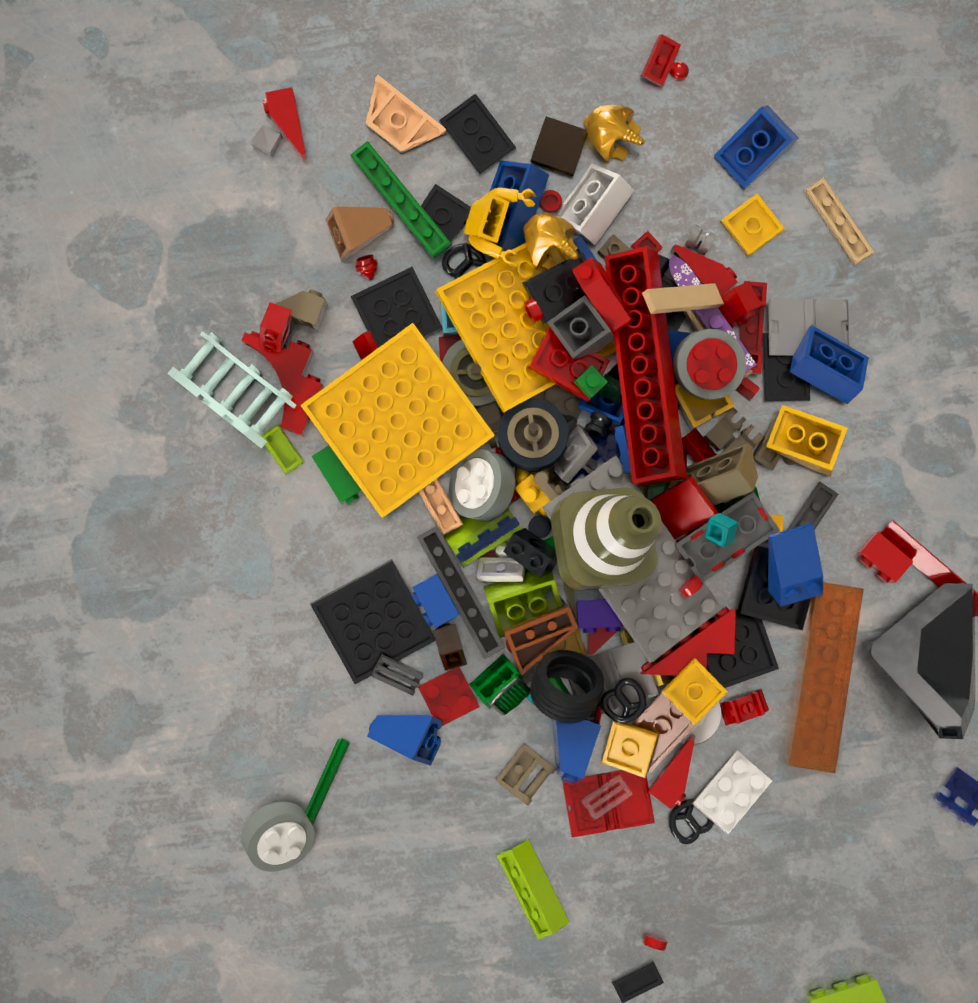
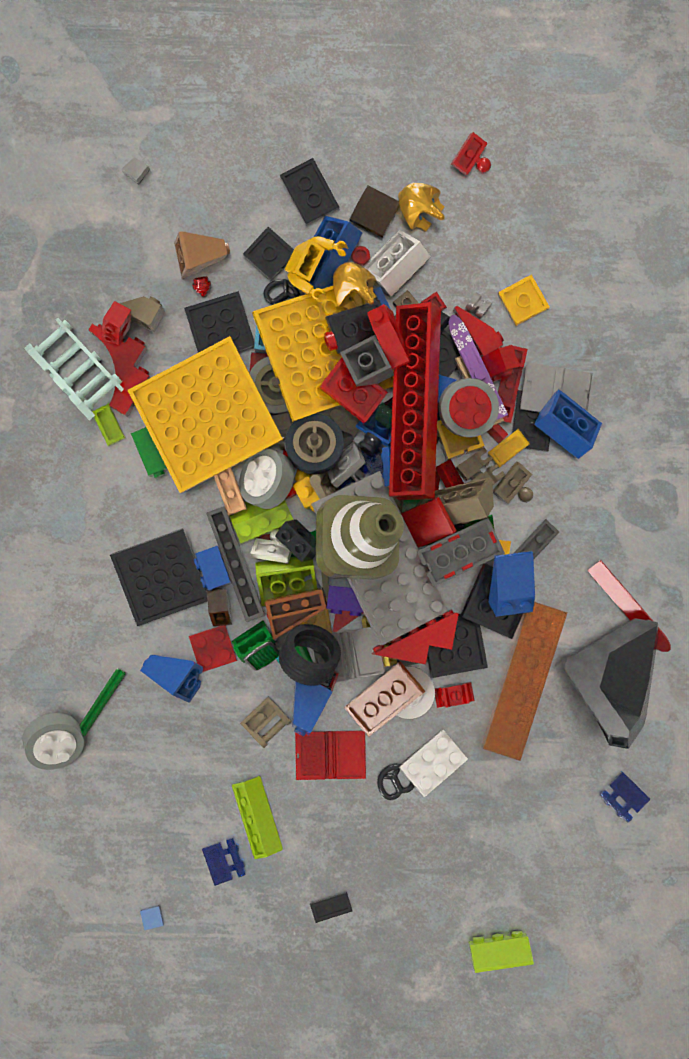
camera: 10 degrees right, 0 degrees up
red slope [263,87,307,159] -> none
green tile [350,141,452,259] -> none
red tile [352,331,378,360] -> none
light nougat wing [366,75,446,153] -> none
dark grey tile [371,654,423,696] -> none
clear blue plate [456,516,520,564] -> none
dark blue tile [528,515,551,539] -> none
green plate [574,365,608,399] -> none
clear tile [581,775,633,820] -> none
black piece [601,678,647,723] -> none
yellow tile [601,721,658,778] -> none
tan tile [642,283,724,314] -> none
red tile [643,934,668,951] -> none
red slope [649,734,695,809] -> none
yellow tile [661,658,728,725] -> none
red tile [679,576,703,598] -> none
teal slope [705,513,738,548] -> none
blue slope [714,105,799,188] -> none
yellow slope [766,405,848,476] -> none
tan tile [804,177,875,266] -> none
red brick [857,532,913,583] -> none
none -> clear blue plate [202,838,246,886]
none -> yellow tile [488,429,530,468]

